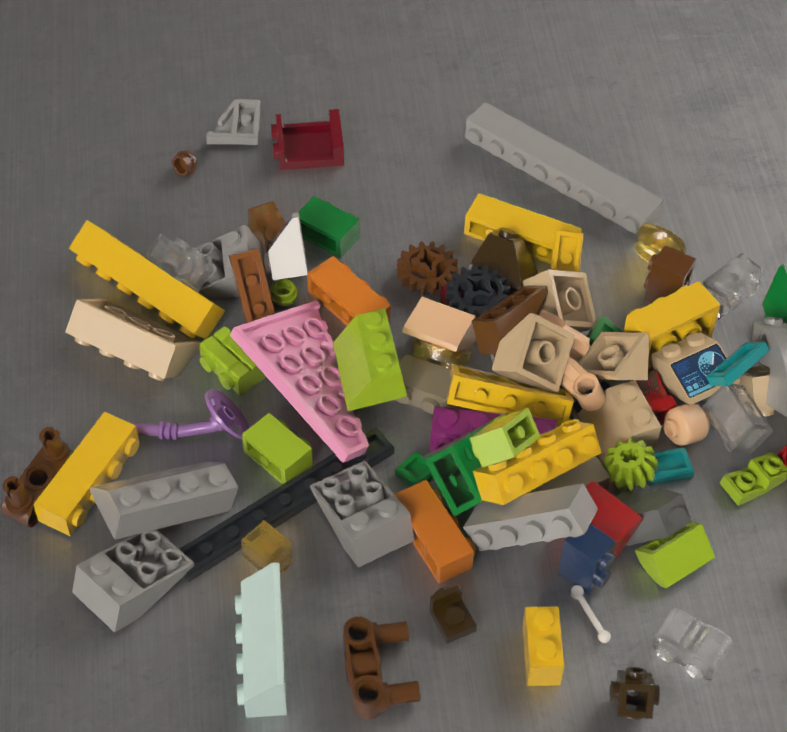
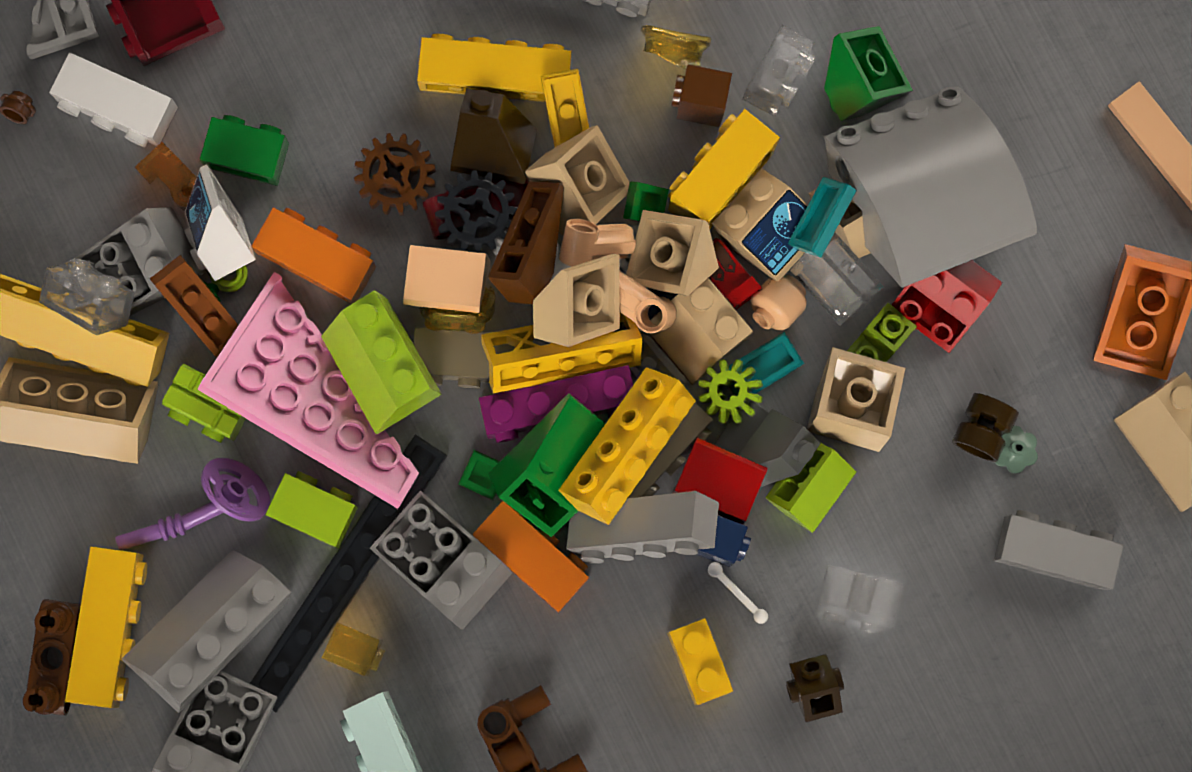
camera: 25 degrees left, 30 degrees up
dark brown bracket [429,584,477,644] -> none
lime brick [469,408,541,468] -> none
none -> white brick [49,52,178,147]
none -> tan slope [807,347,906,452]

